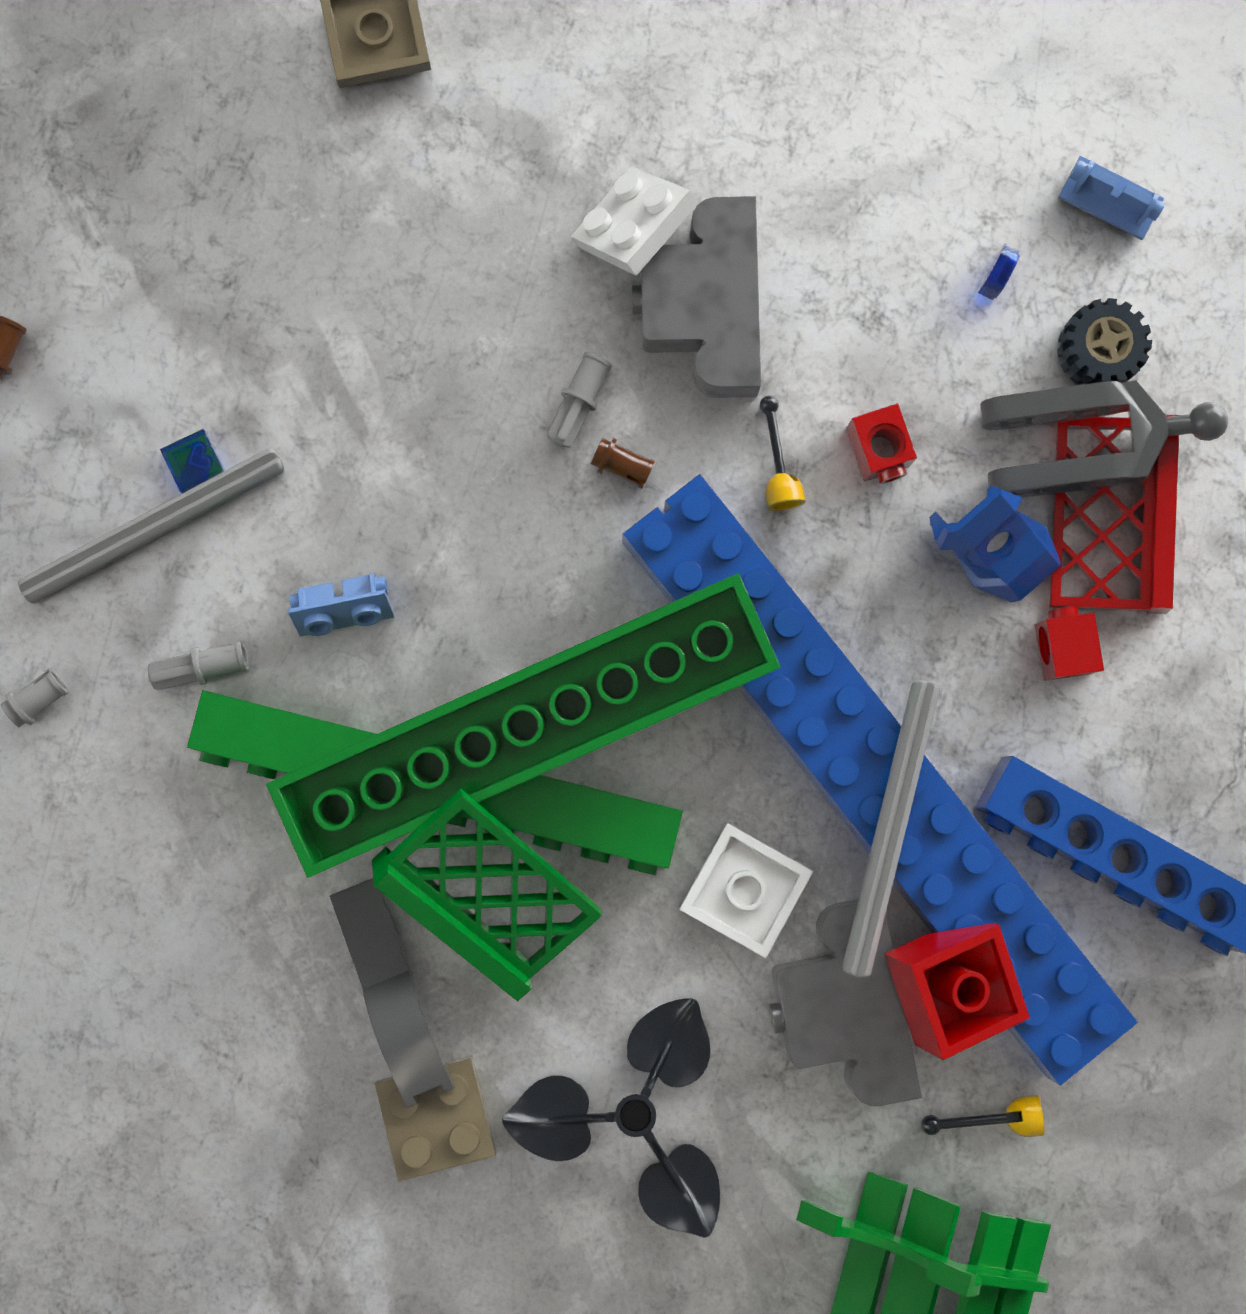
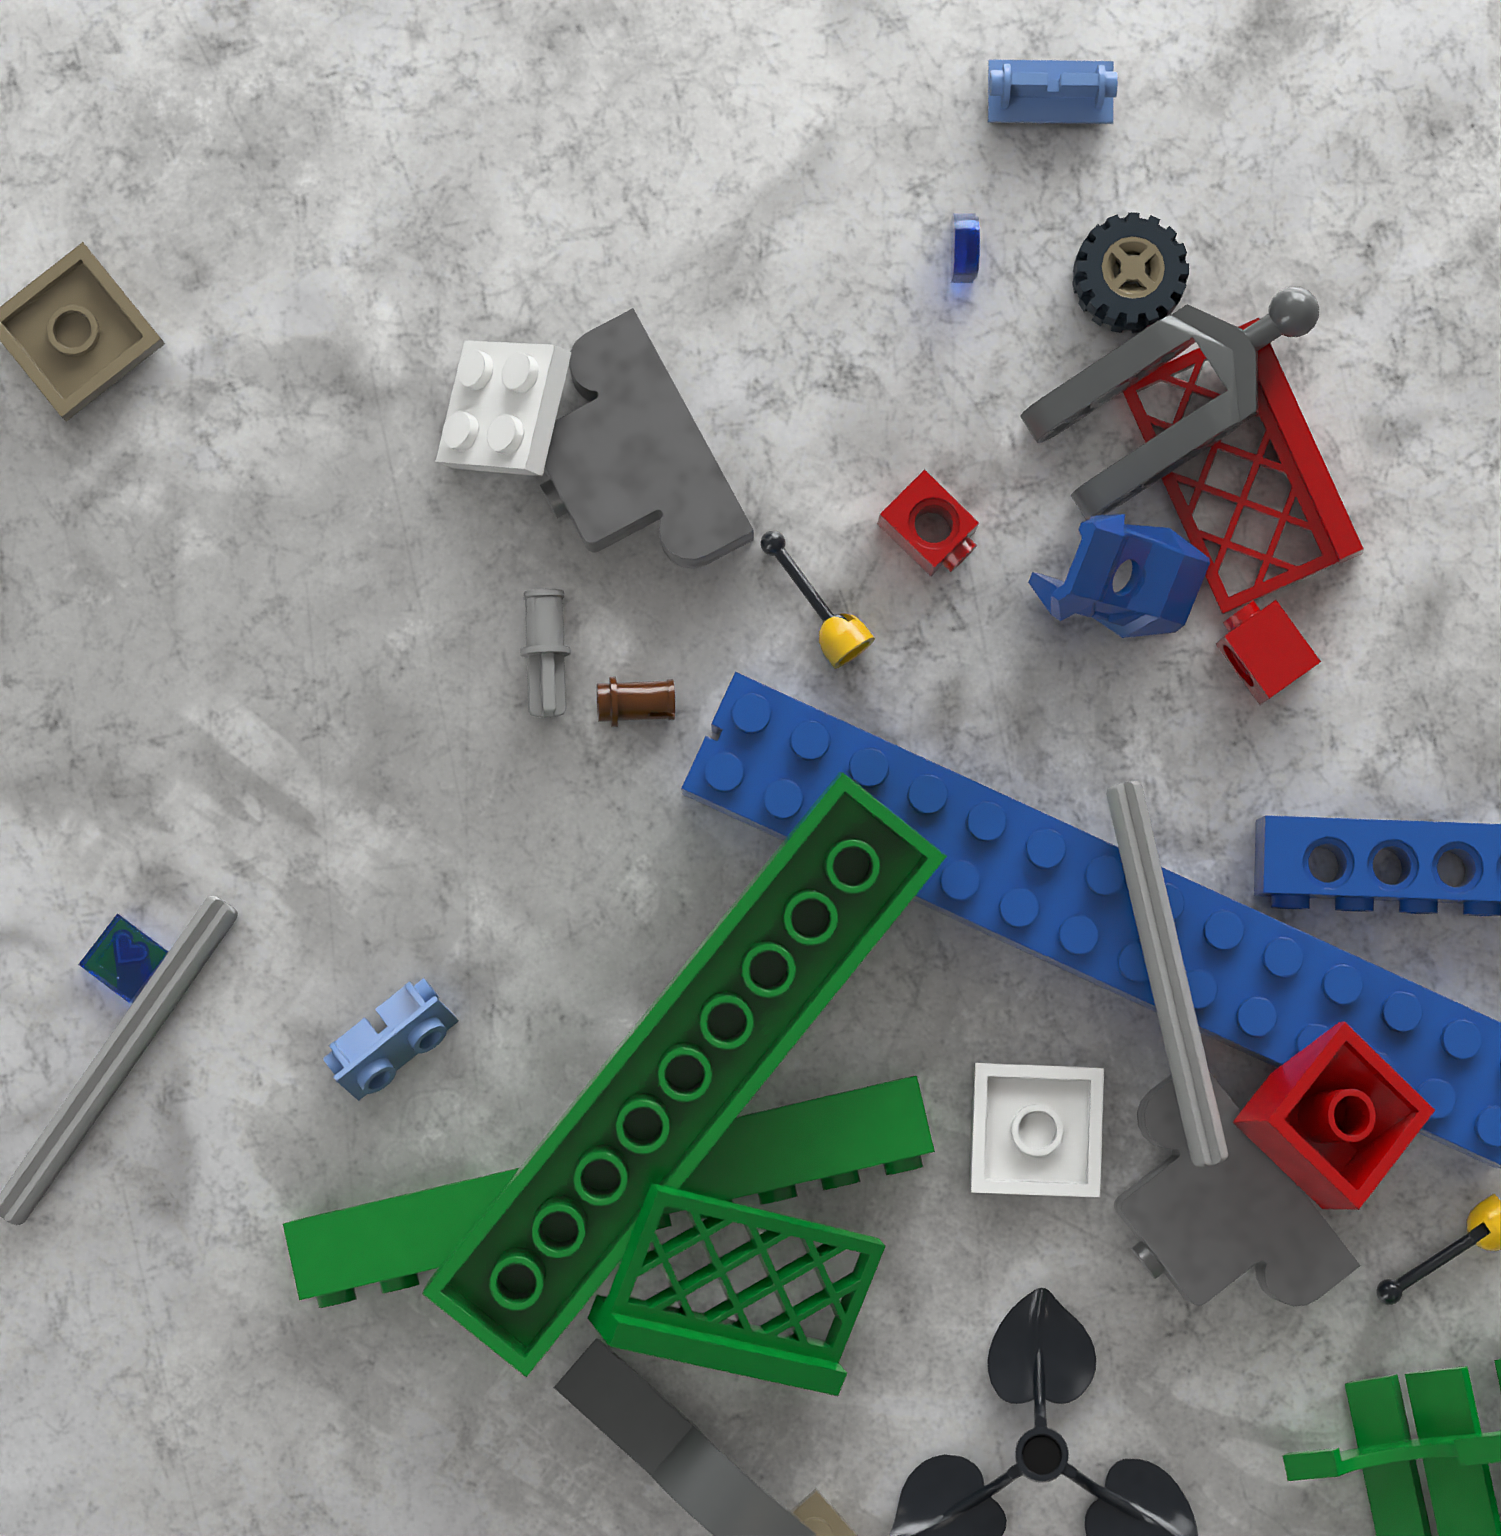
camera: 25 degrees left, 0 degrees up
light grey pin [1,668,69,727] -> none
light grey axle [148,641,249,690] -> none

